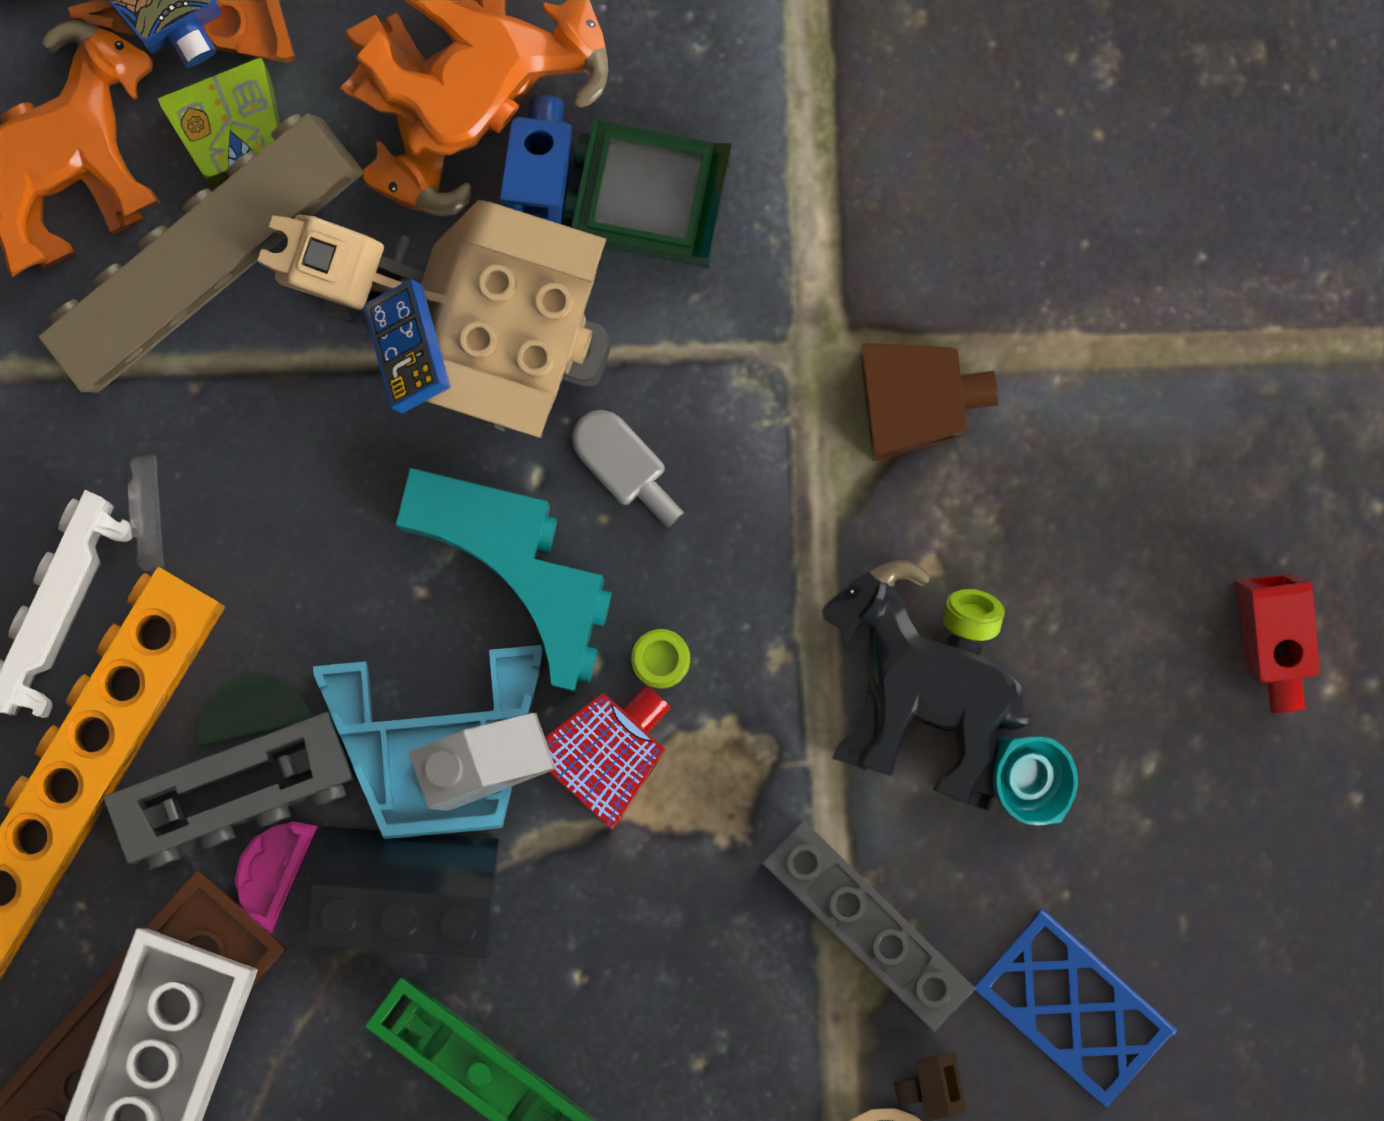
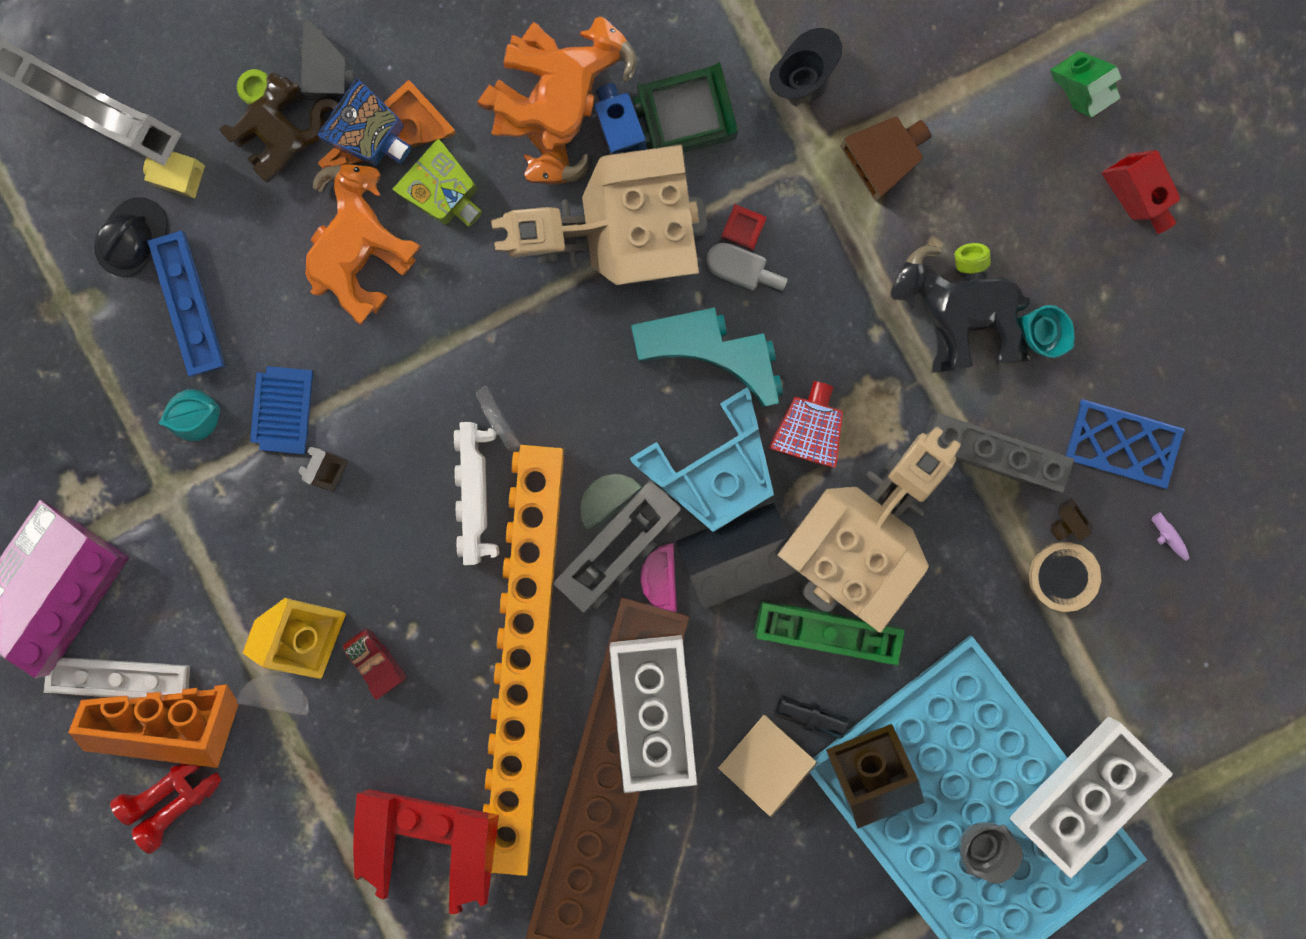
camera: 35 degrees left, 5 degrees up
dark tan brick [38,113,364,393] -> none
tile [364,279,451,413] -> none
light grey slope [409,713,556,811] -> none
lime tile [631,629,690,689] -> none
none -> red tile [721,204,767,251]
none -> black piece [769,28,843,107]
none -> tan piece [777,427,961,633]
none -> green brick [1050,51,1121,117]

